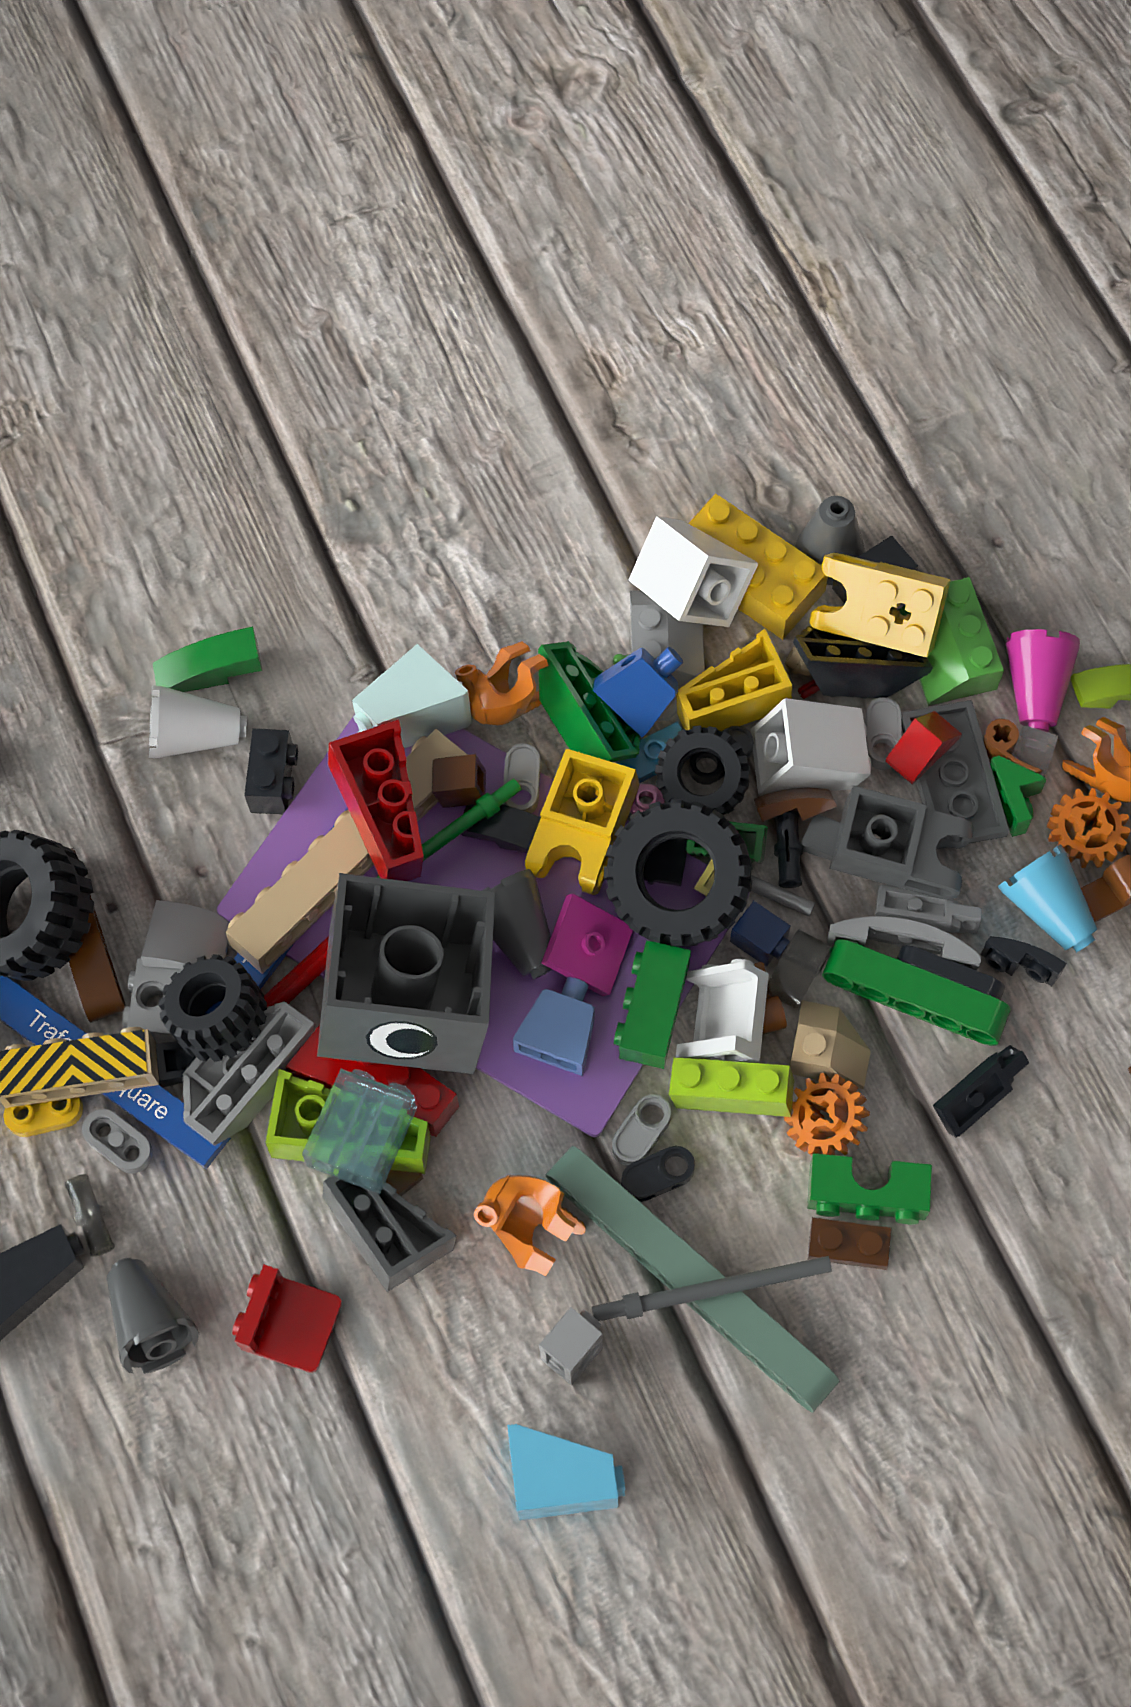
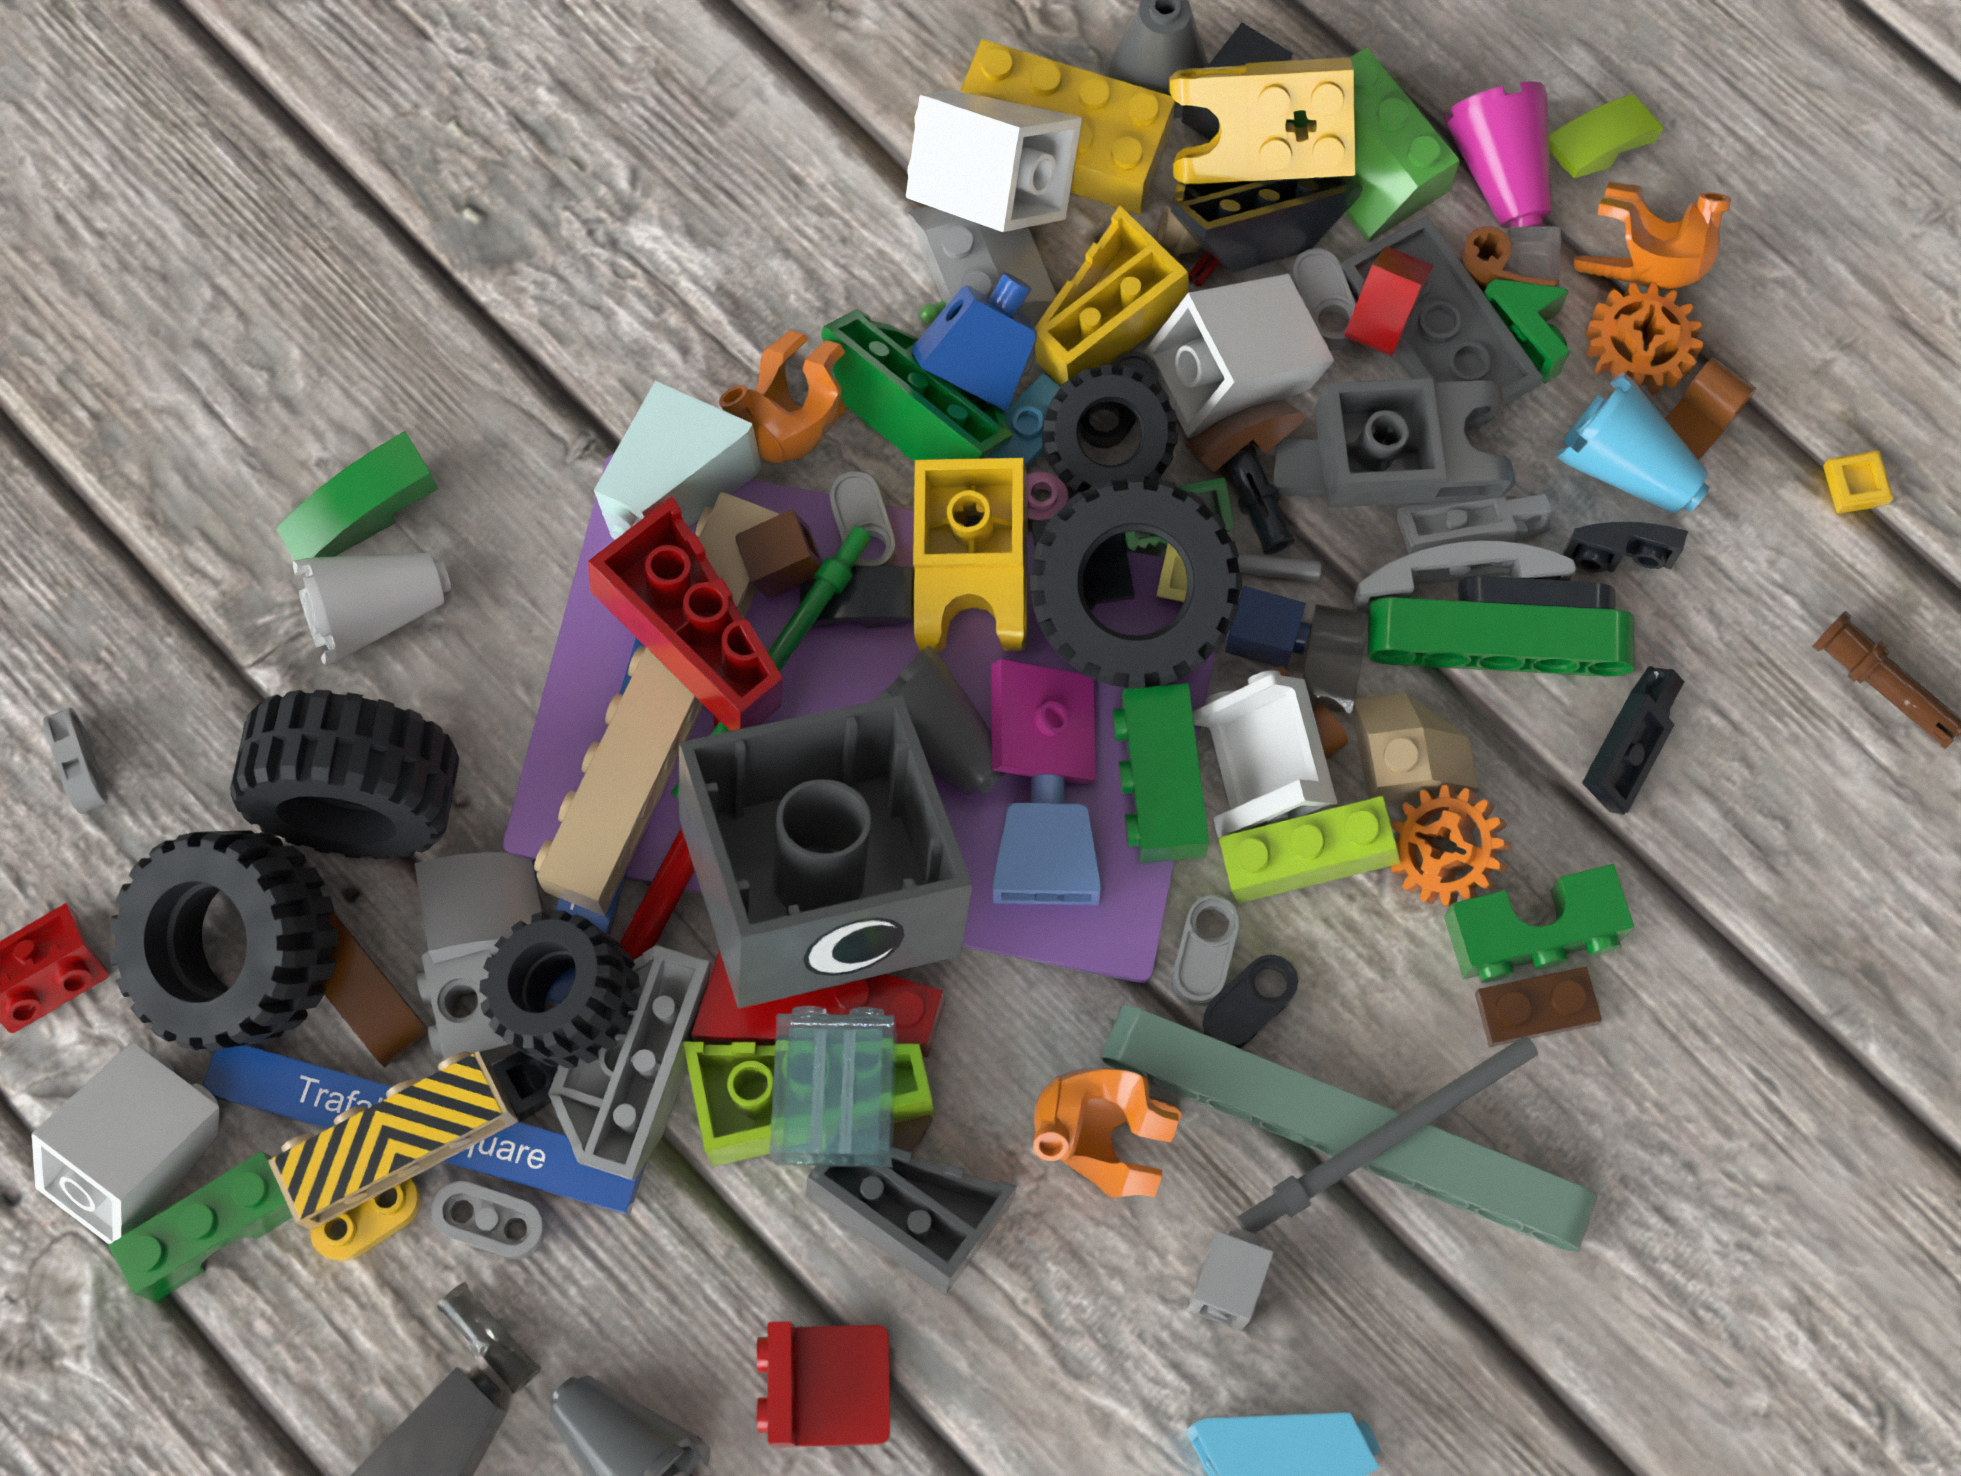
camera: 20 degrees left, 5 degrees up
black brick [244,728,298,815] -> none
none -> black tyre [230,690,459,859]

